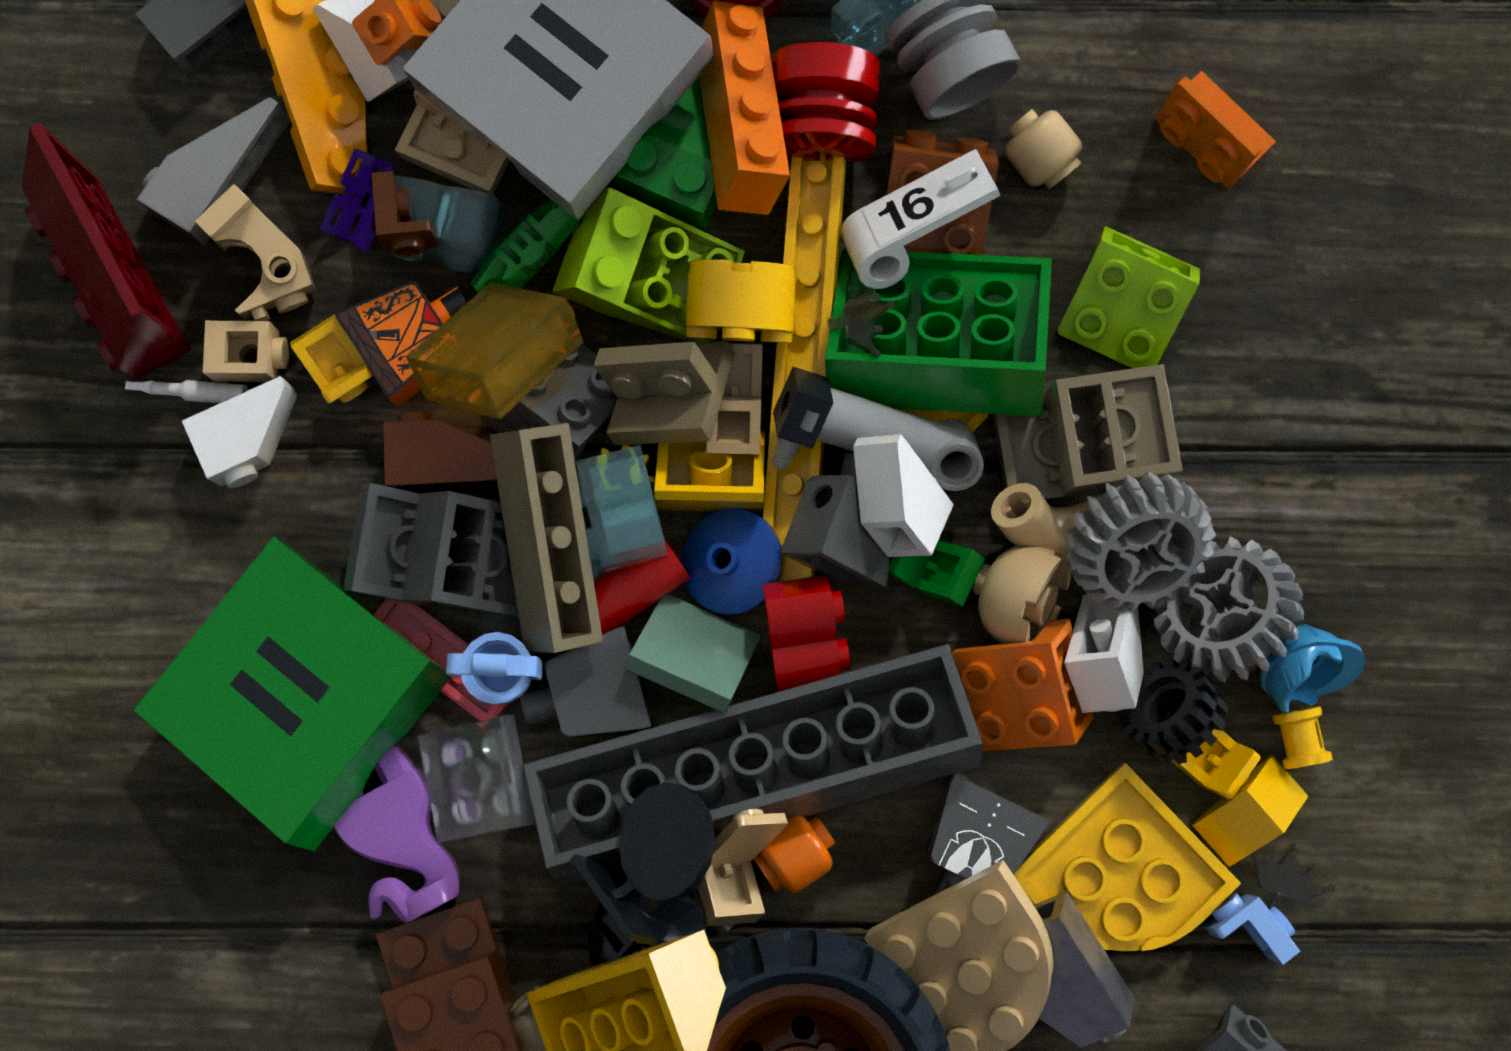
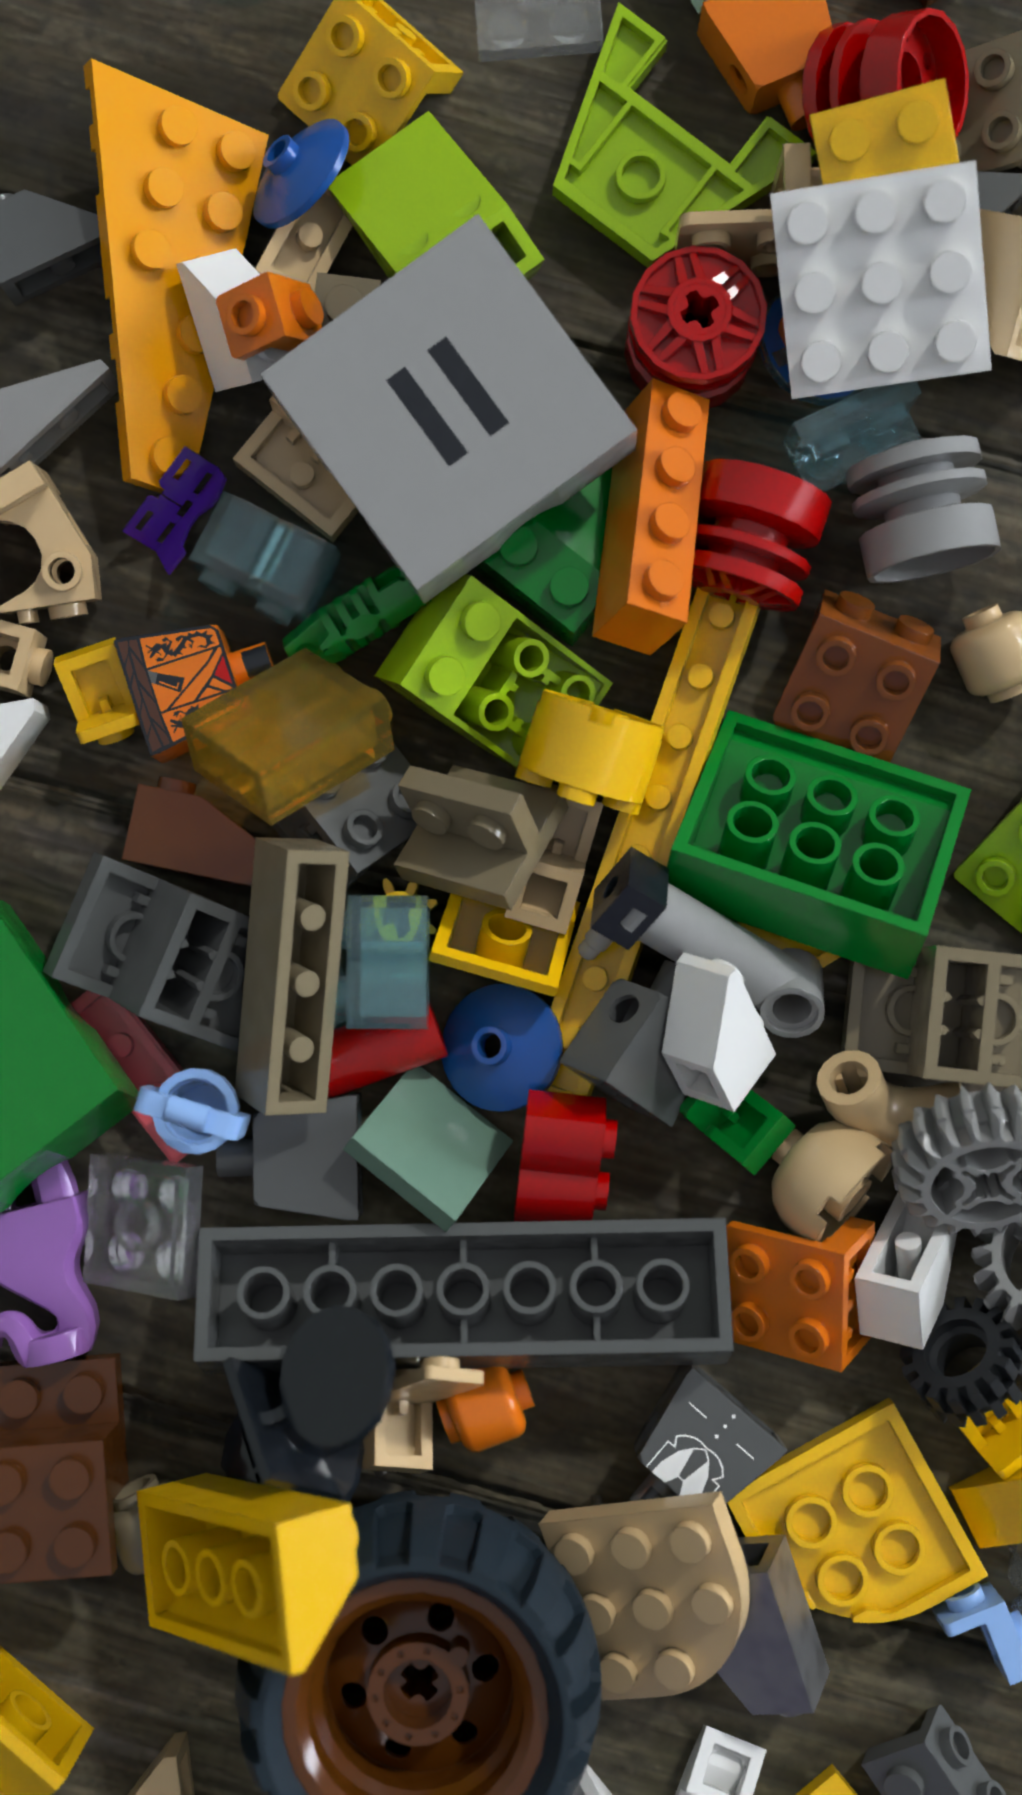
camera: 20 degrees right, 5 degrees up
reddish brown bracket [371,171,438,257] -> none
clear smoke piece [827,287,895,358] -> none
white door [840,149,1001,289] -> none

